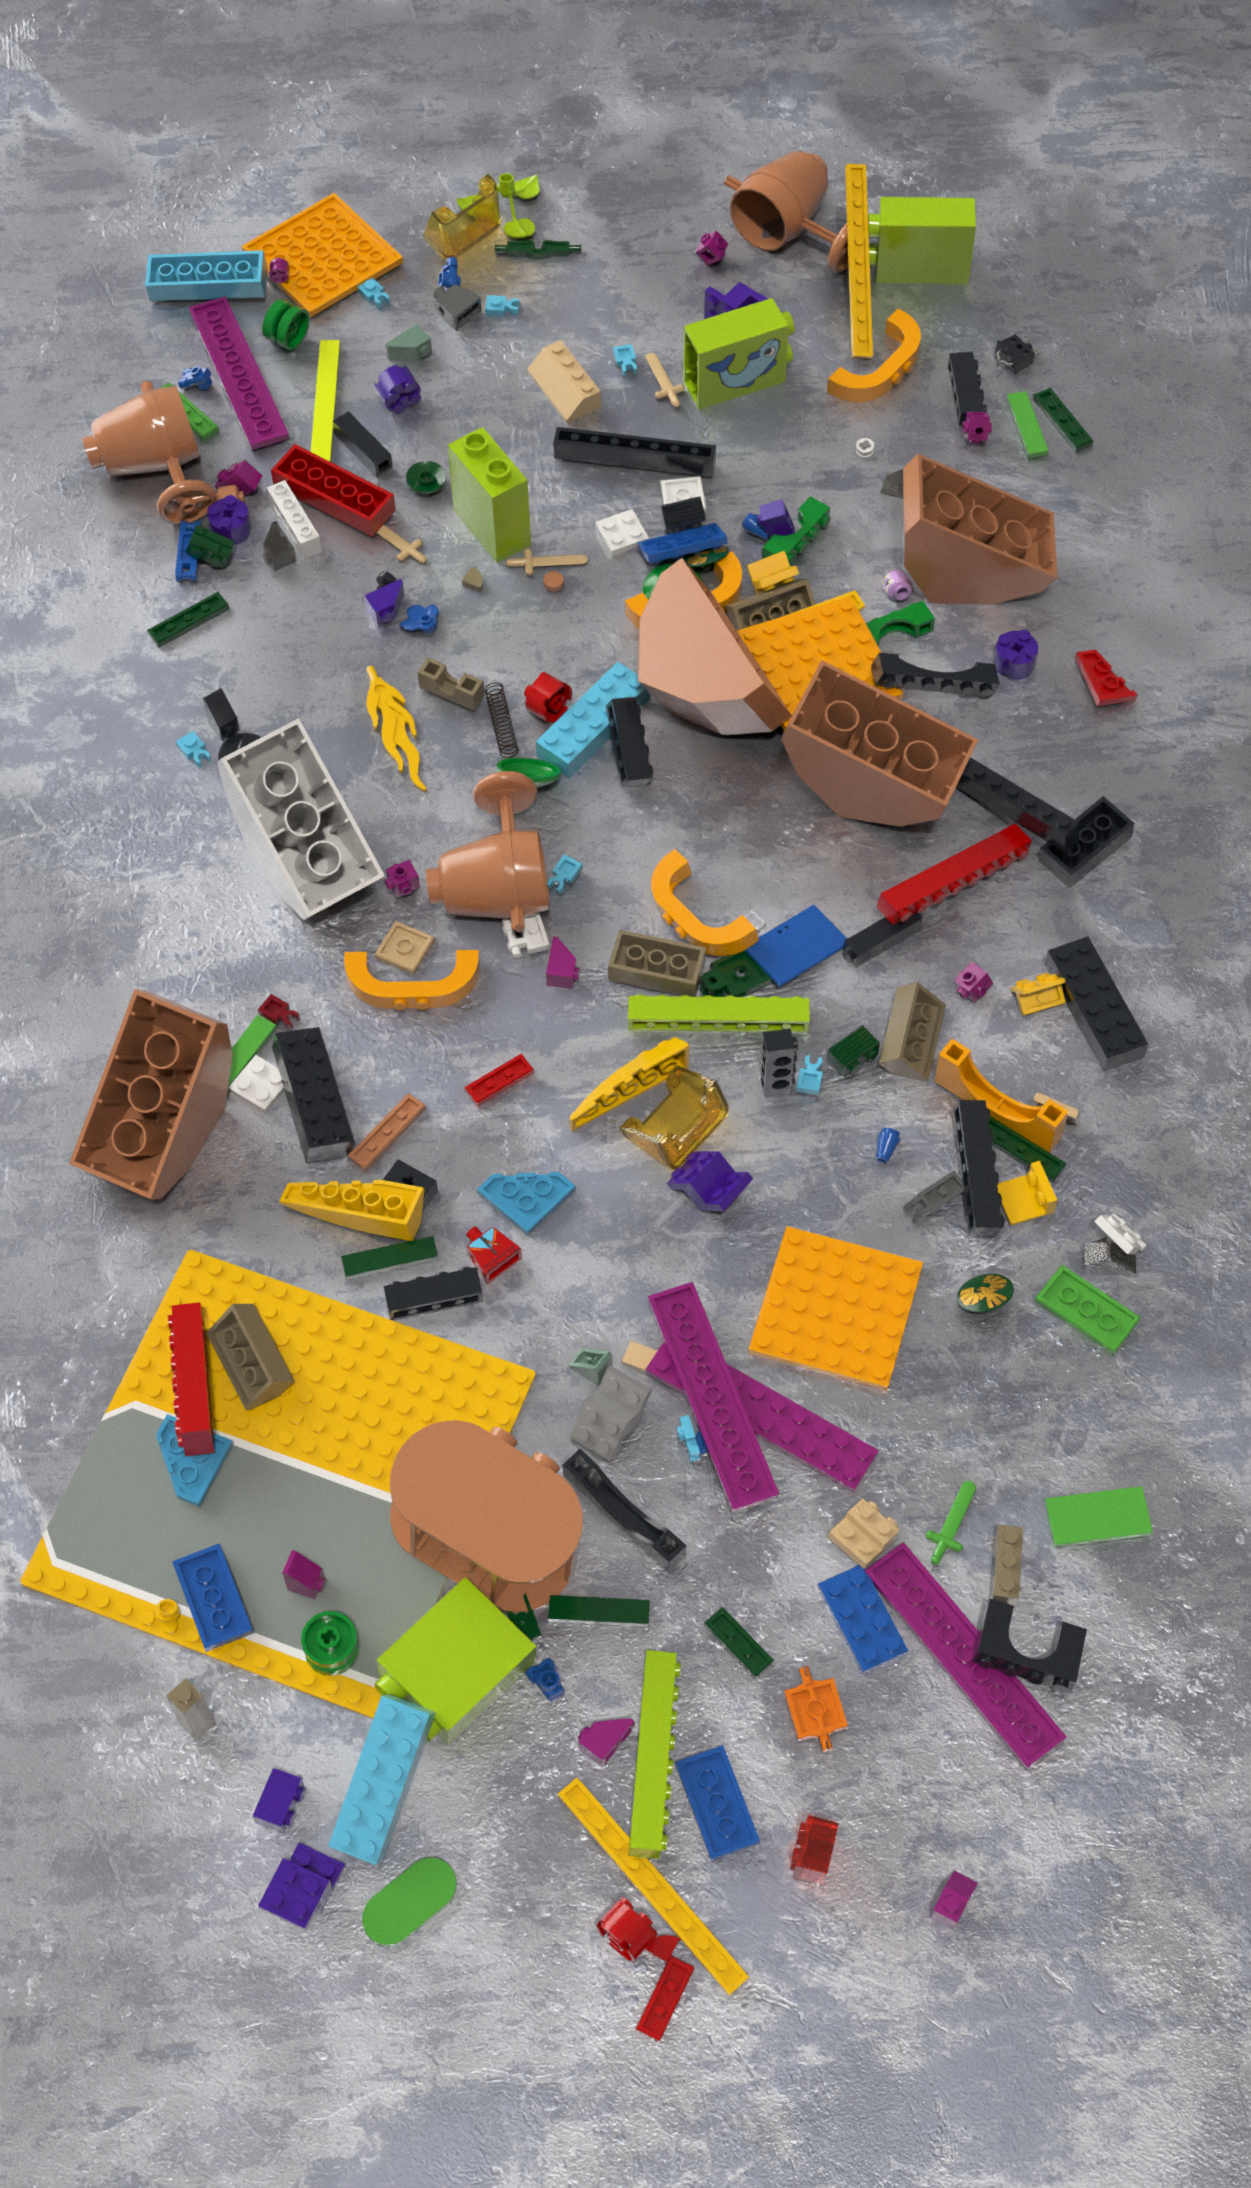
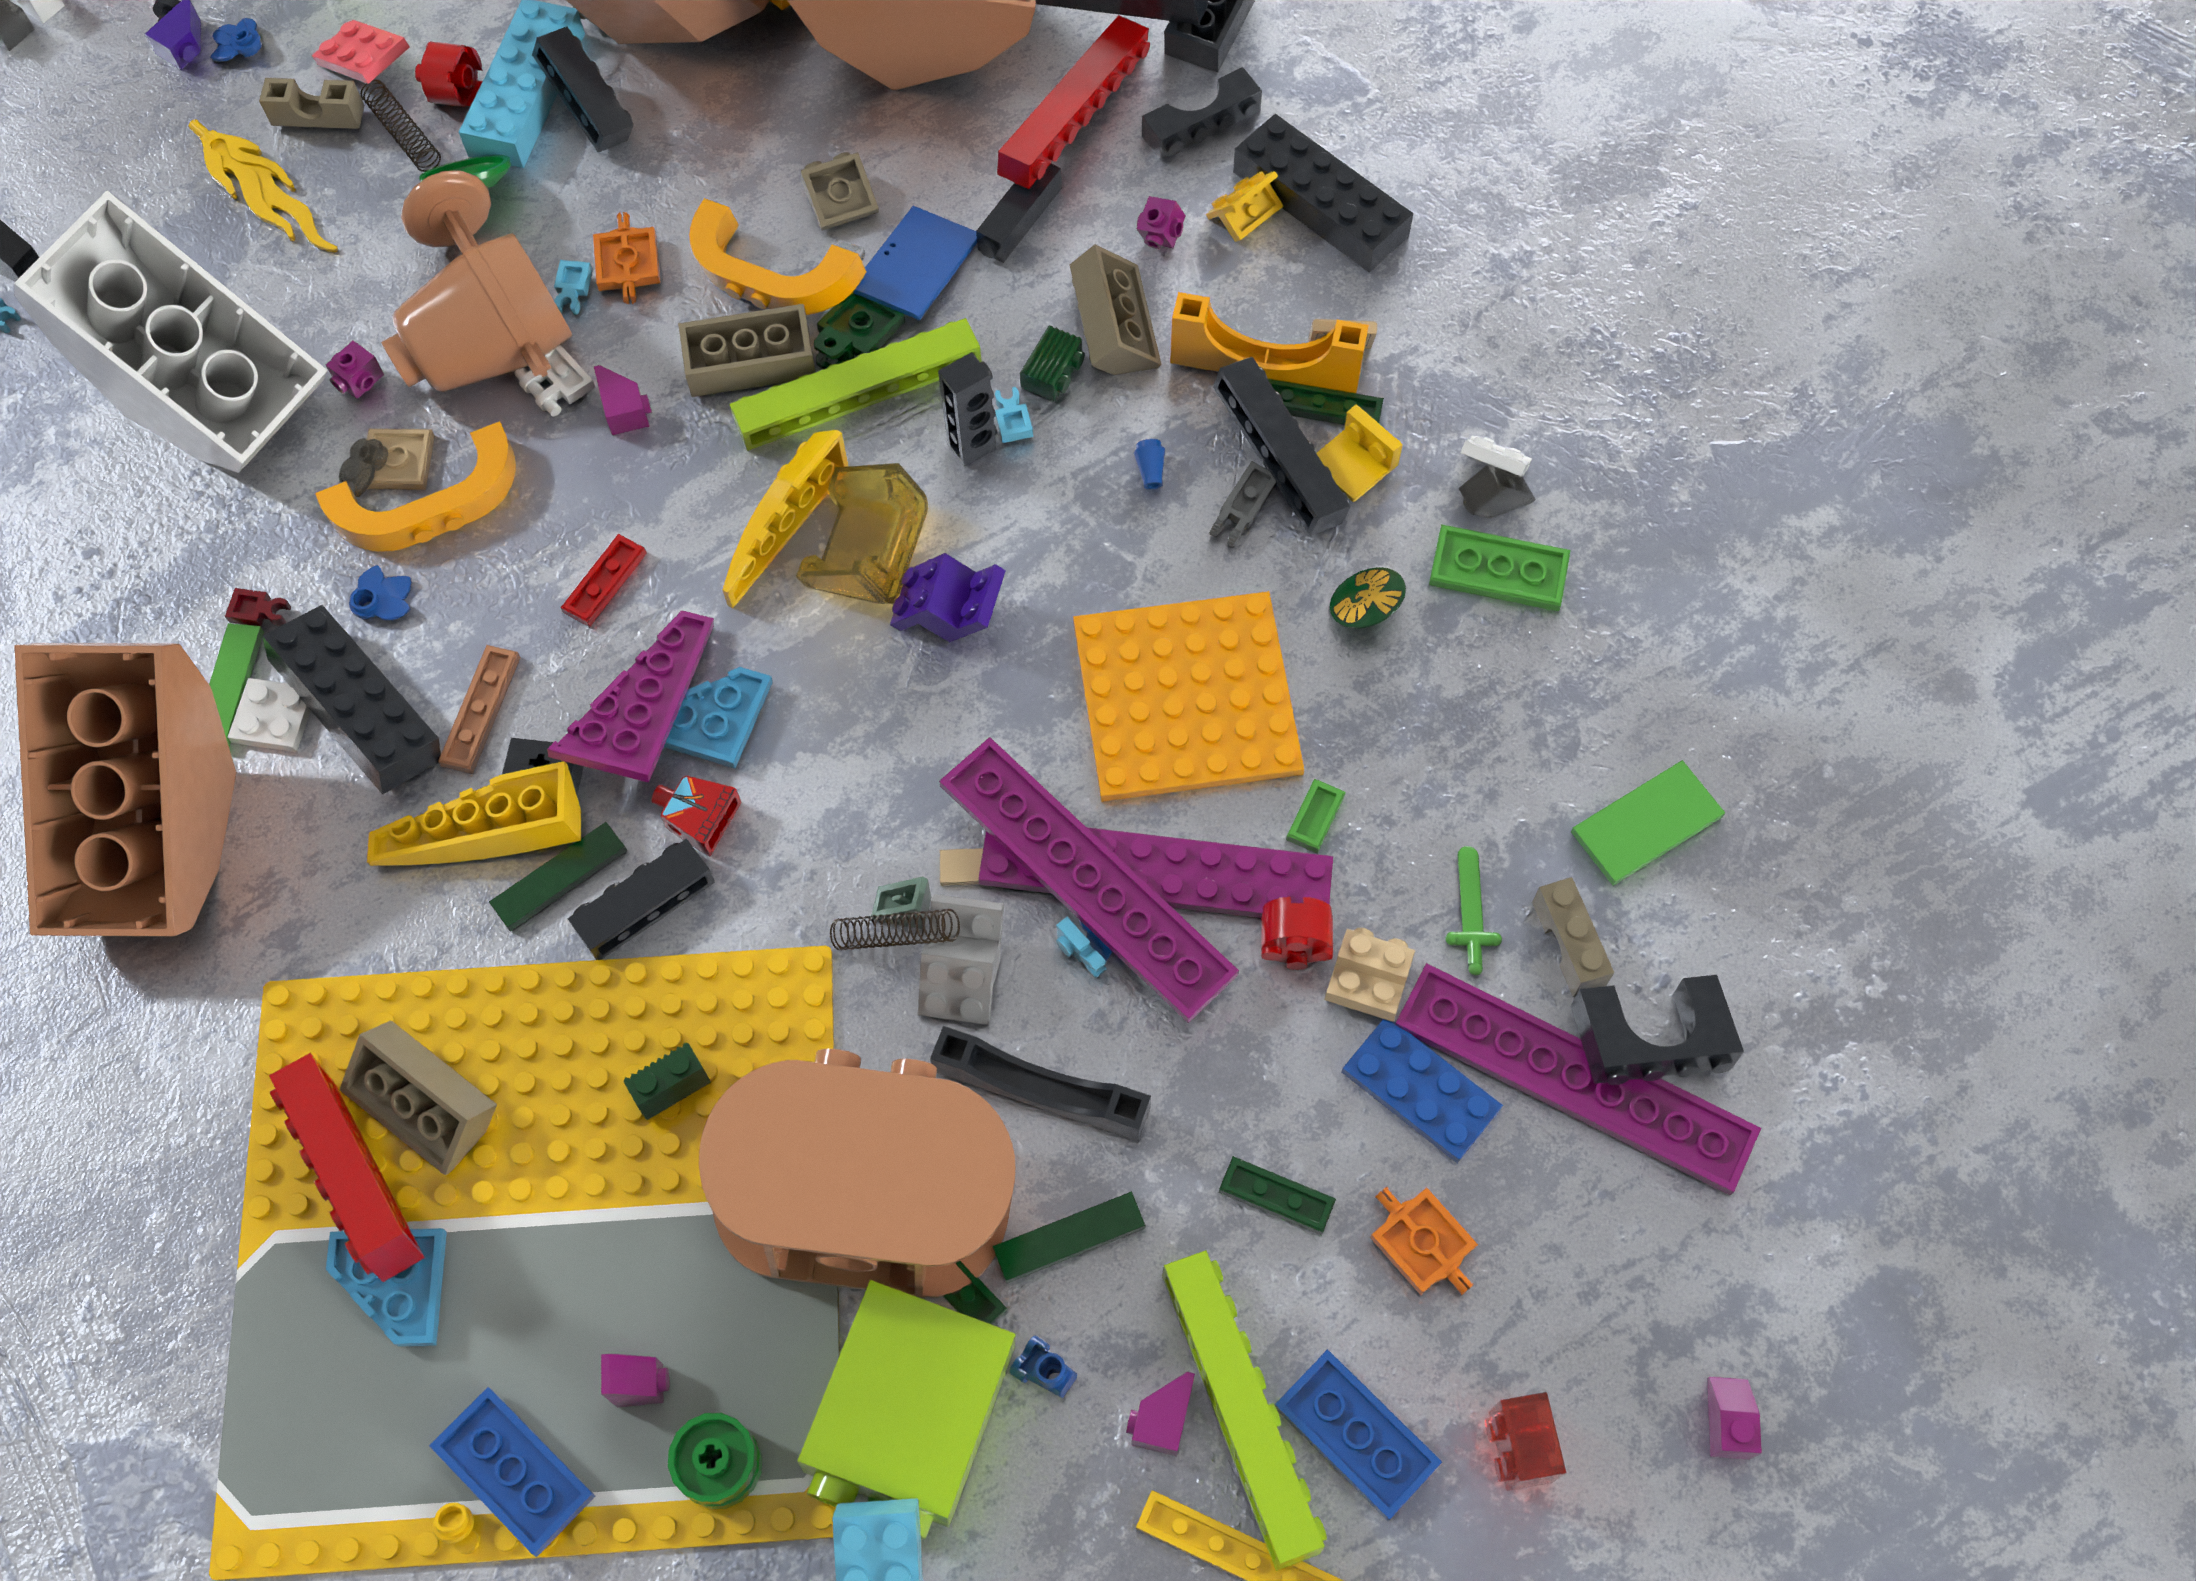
camera: 25 degrees left, 5 degrees up
none -> coral plate [312,20,410,84]
none -> clear smoke plate [338,438,388,497]
none -> blue plate [349,565,412,621]
none -> magenta wing [547,610,714,783]
none -> orange plate [593,212,660,304]
none -> dark green brick [624,1043,711,1120]
none -> dark tan plate [801,152,879,231]
none -> dark brown piece [830,909,960,951]
none -> black arch [1142,67,1262,160]
none -> red brick [1261,897,1333,970]
none -> bright green tile [1286,779,1346,854]

